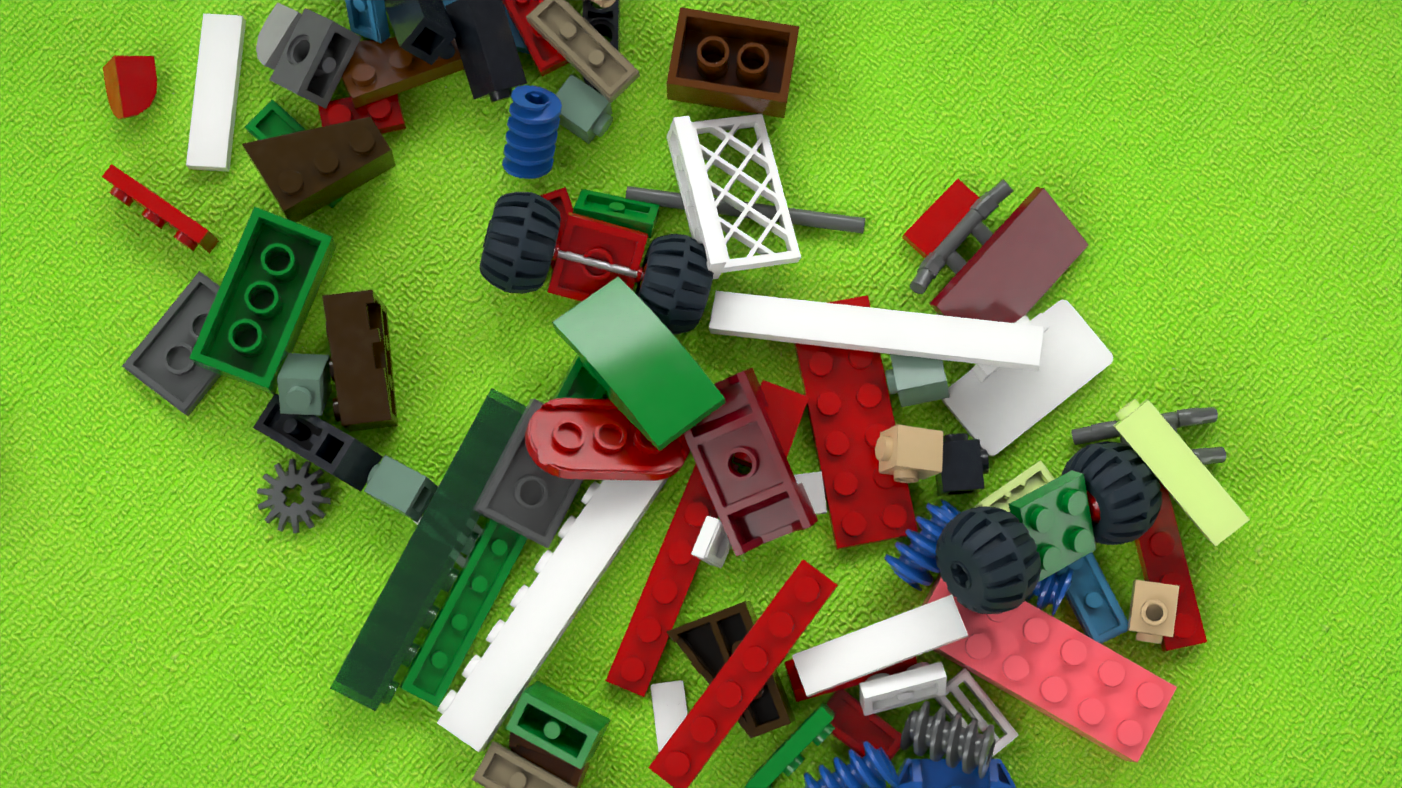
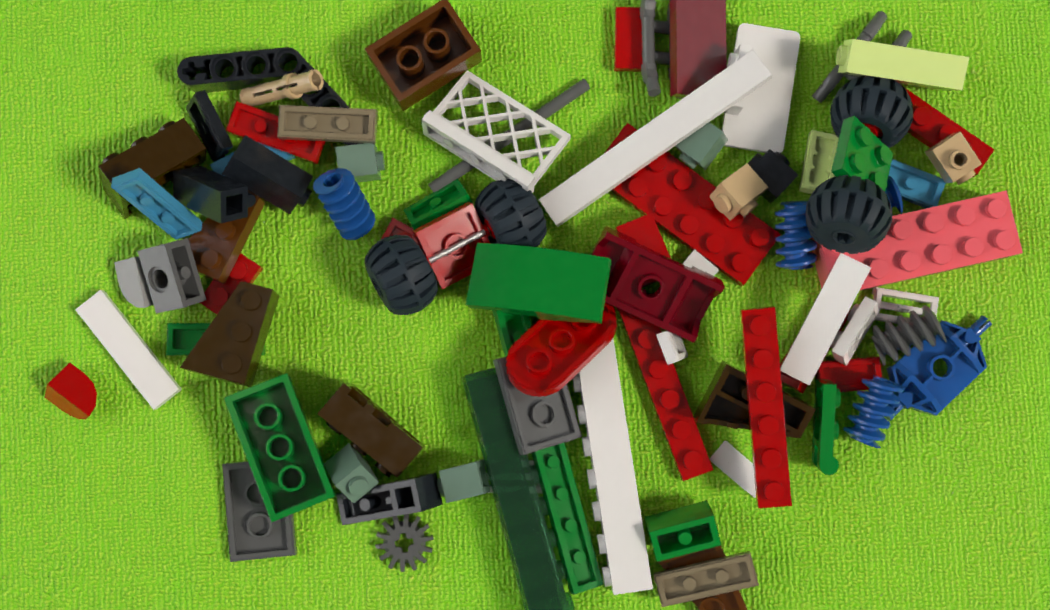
camera: 45 degrees left, 5 degrees up
red plate [102,164,219,254] -> none

